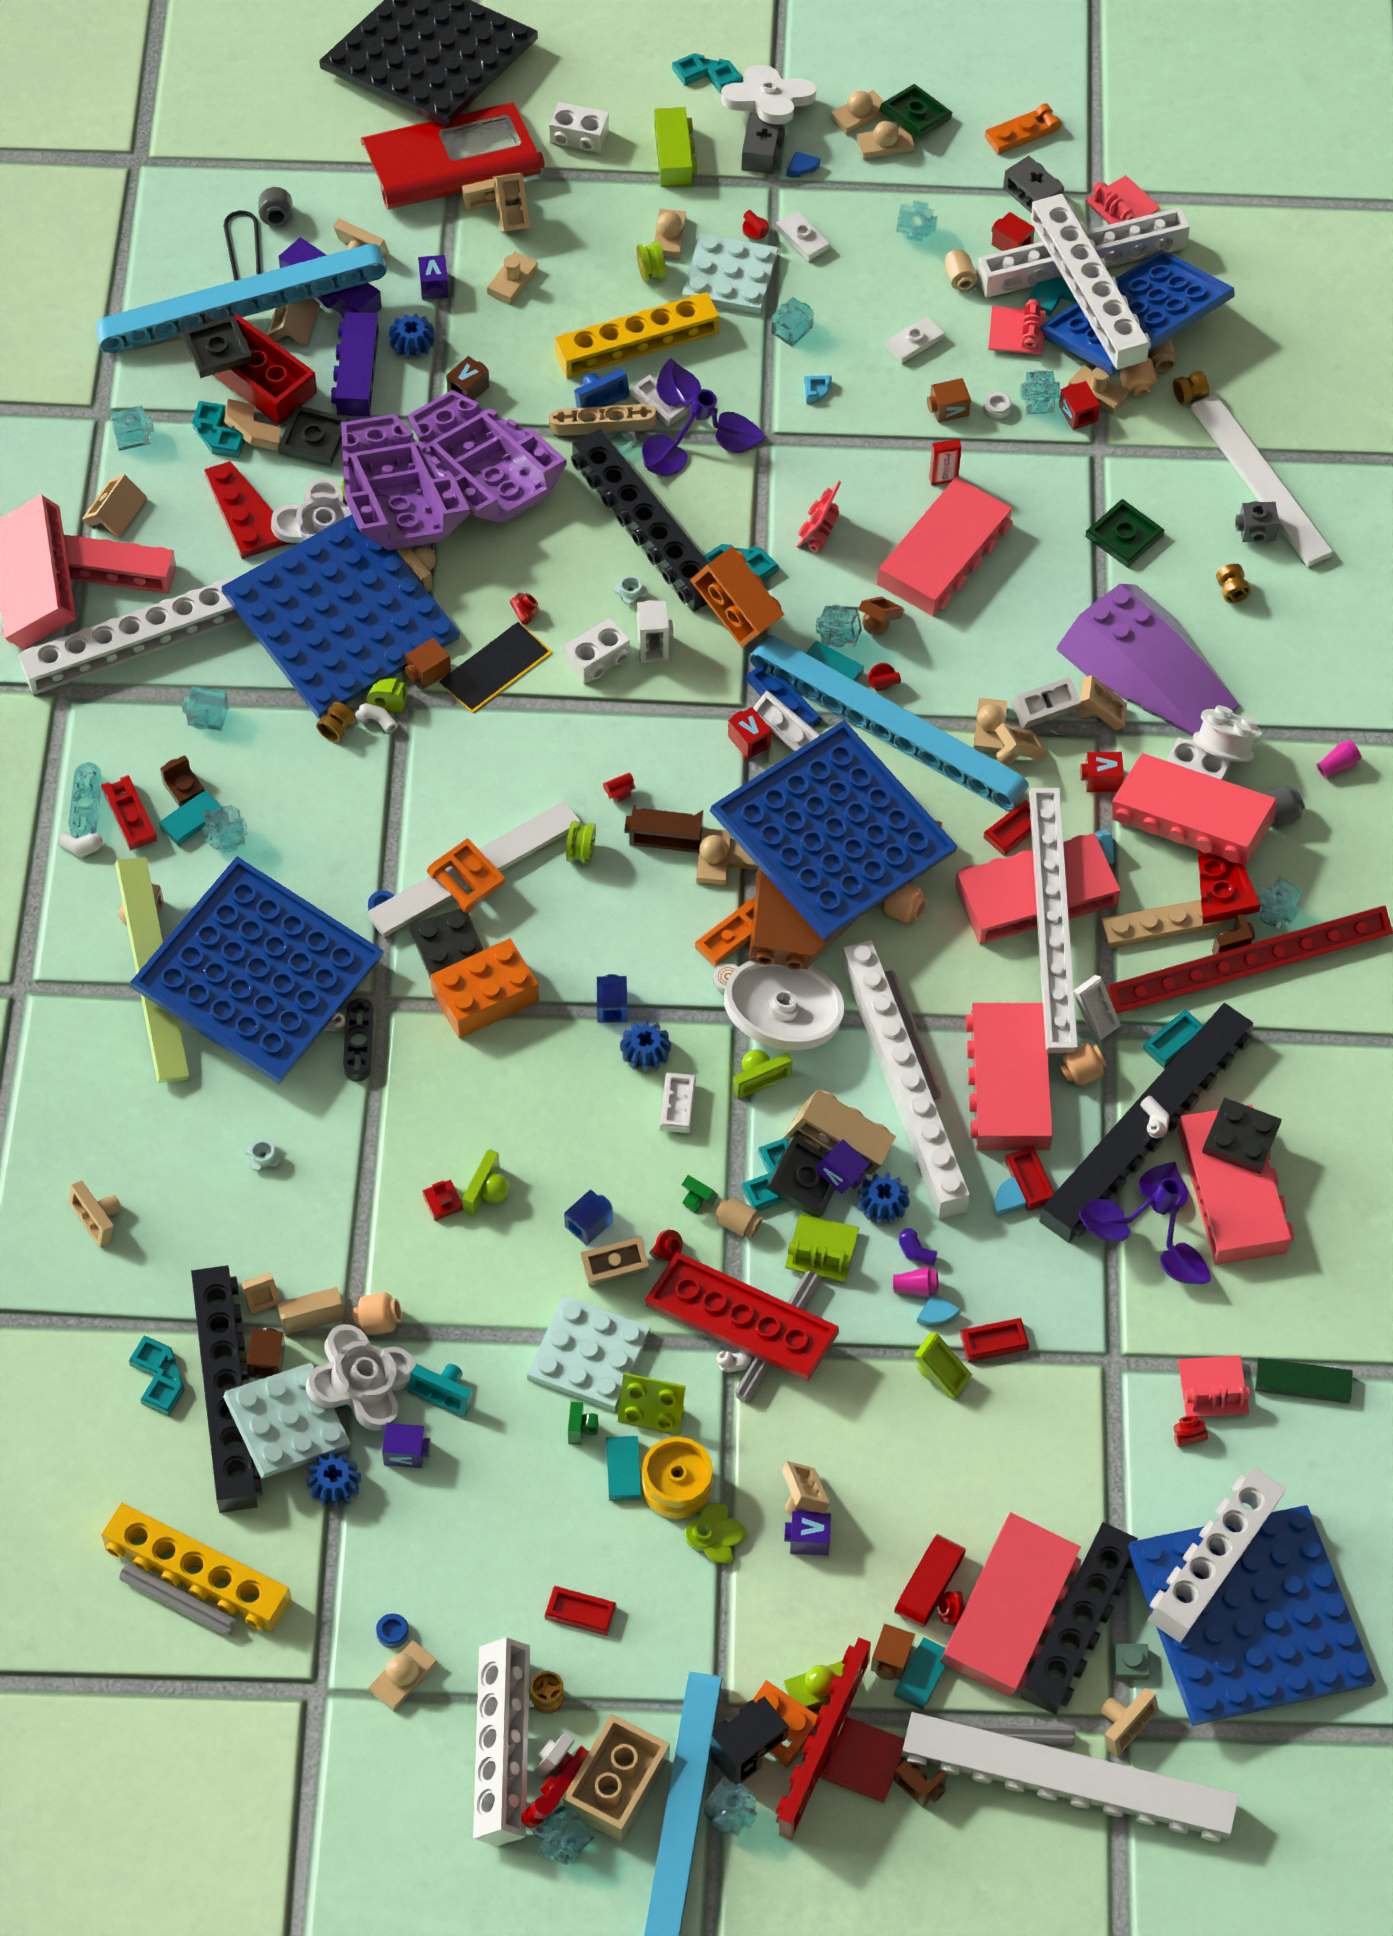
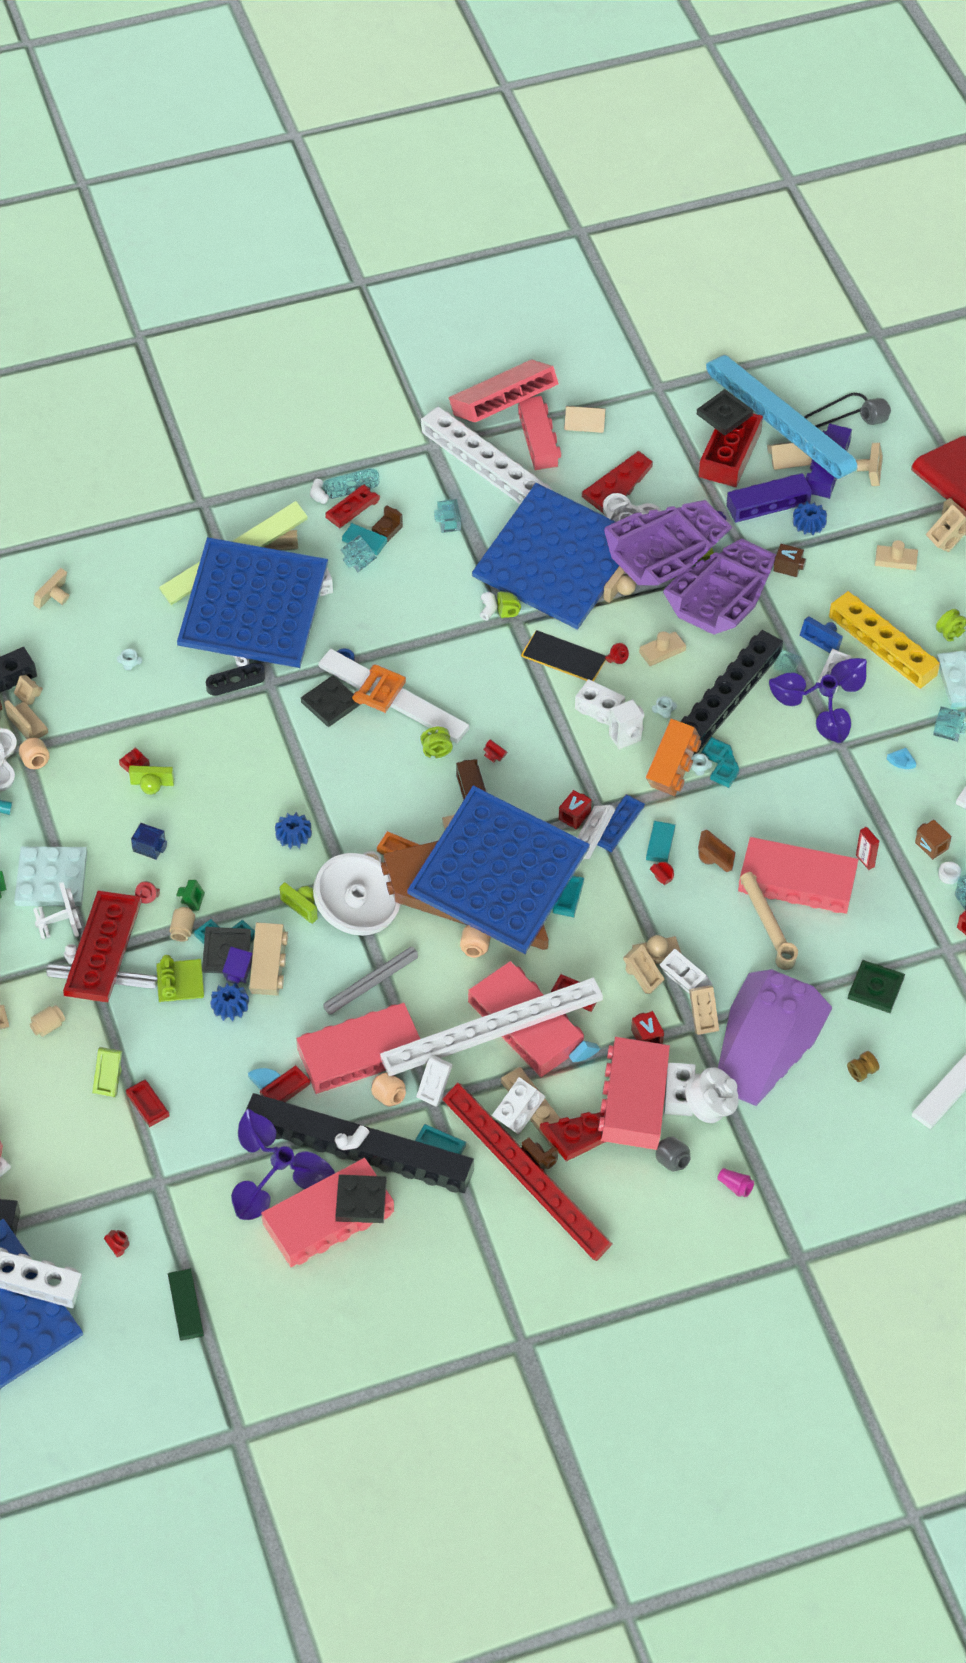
camera: 70 degrees right, 5 degrees down
clear light blue brick [110,406,154,451] -> none
teal tile [192,401,245,458] -> none
tan tile [224,399,280,451] -> none
pearl dark grey plate [278,405,349,466] -> none
pearl gold wheel [316,702,356,742] -> none
dark orange brick [405,638,451,689] -> none
dark purple brick [418,255,449,299] -> none
orange brick [430,938,539,1039] -> none
tan beam [549,404,657,436] -> none
tan brick [580,1236,649,1286] -> none
clear blue brick [597,974,627,1023] -> none
lime hinge [617,1373,686,1435] -> none
white plate [660,1072,696,1133] -> none
medium azure beam [749,635,1029,810] -> none
coral hinge [797,481,841,552] -> none
clear light blue brick [816,605,862,647] -> none
white brick [842,940,970,1220] -> none
dark pink cone [893,1267,939,1298] -> none
dark purple arm [899,1228,938,1266] -> none
medium azure tile [917,1294,960,1326] -> none
coral hinge [1178,1355,1250,1417] -> none
dark grey brick [1235,501,1279,543] -> none
clear light blue brick [1254,876,1304,930] -> none
none -> tan brick [29,1005,65,1037]
none -> white plate [33,882,82,939]
none -> white brick [492,1077,546,1135]
none -> tan tile [639,631,686,666]
none -> tan piece [740,872,798,970]

